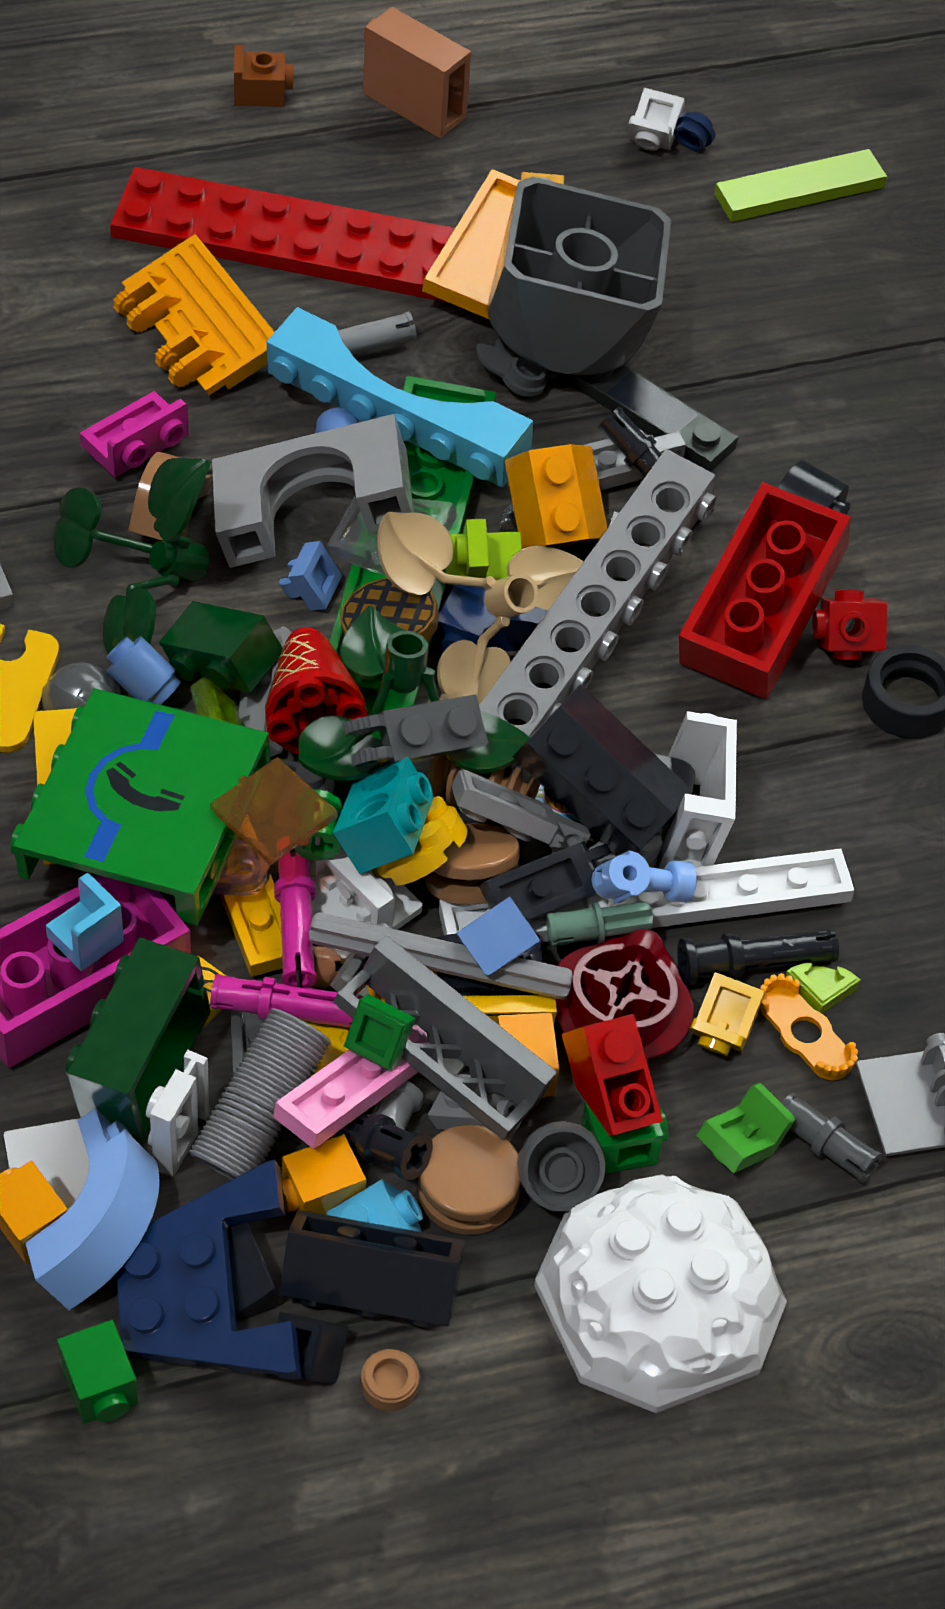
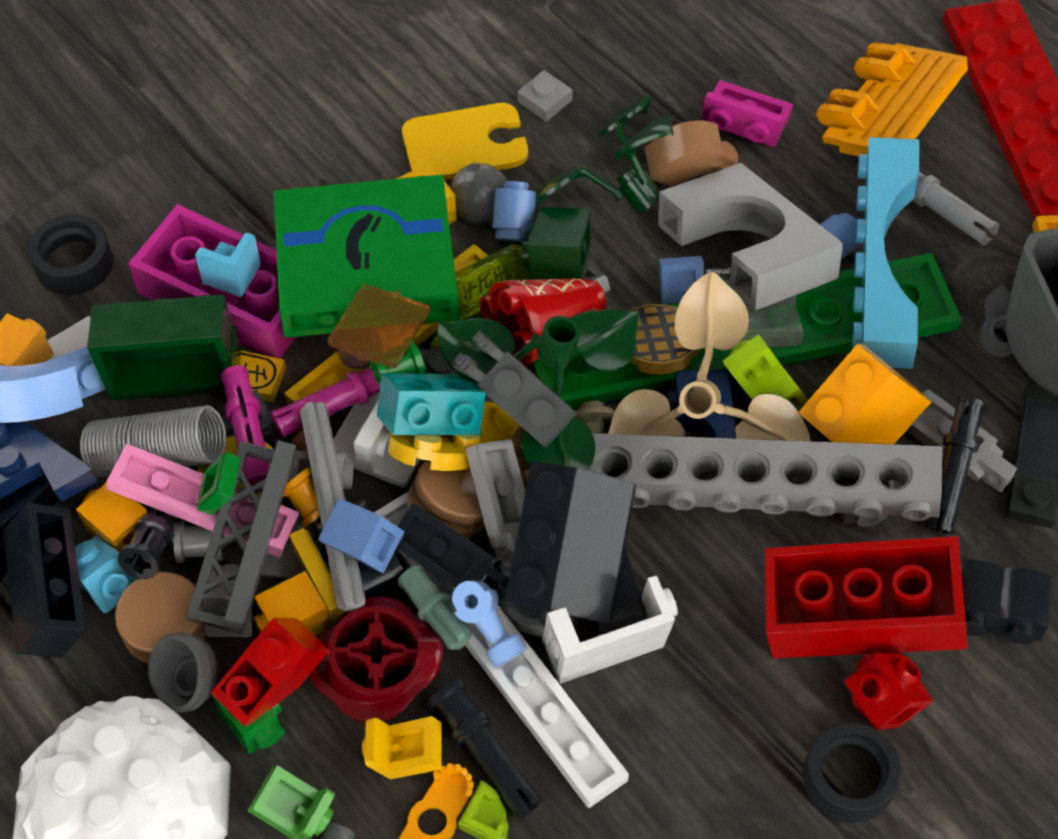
camera: 70 degrees right, 5 degrees up
white plate [146,1050,210,1177] -> none

